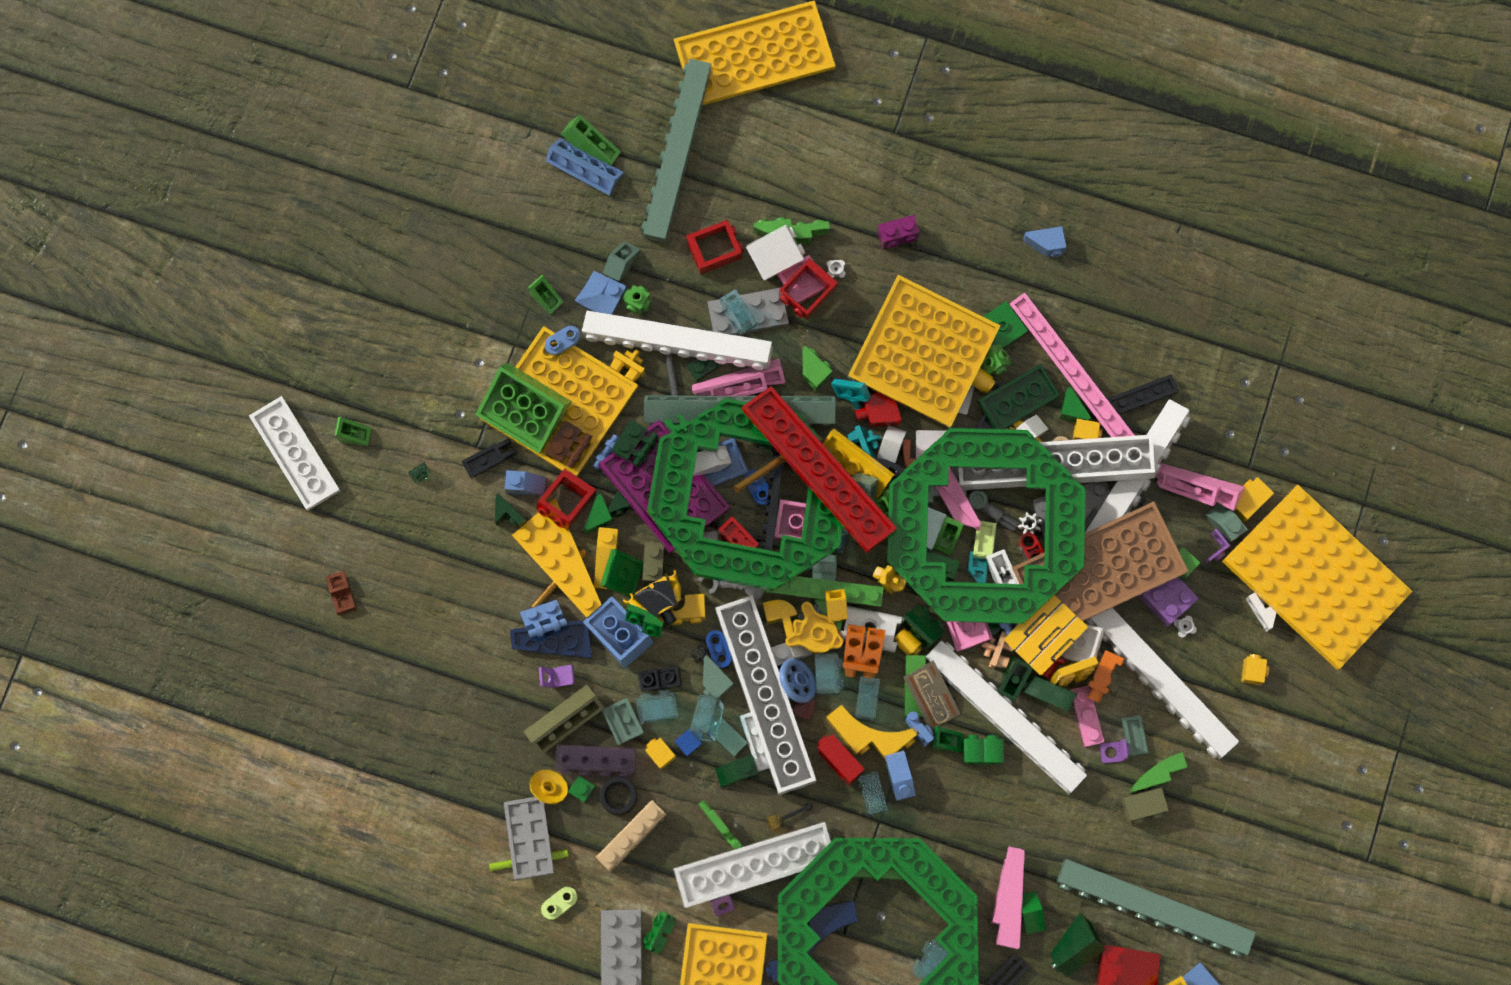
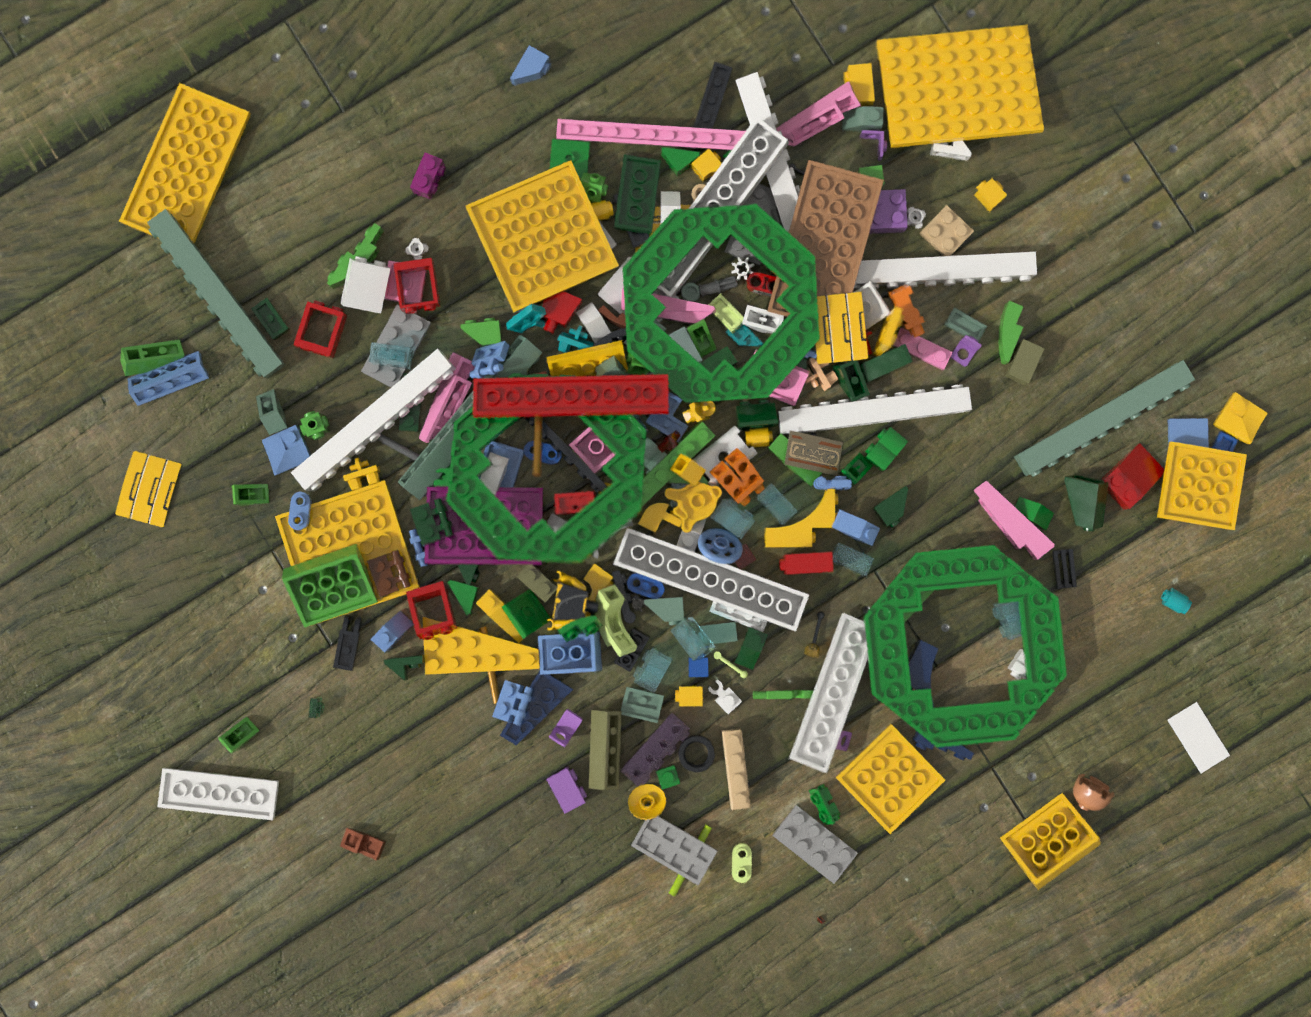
camera: 50 degrees left, 10 degrees up
none -> yellow sticker [116,451,181,527]
none -> dark green plate [251,298,290,340]
none -> medium blue plate [470,341,509,378]
none -> medium lavender brick [547,767,587,813]
none -> yellowish green arch [595,585,637,657]
none -> black plate [612,570,636,623]
none -> medium blue plate [646,391,688,442]
none -> clear red plate [657,430,681,453]
none -> white plate [708,680,742,714]
none -> yellowish green hinge [714,652,748,678]
none -> dark green slope [872,486,908,528]
none -> tan plate [920,205,974,256]

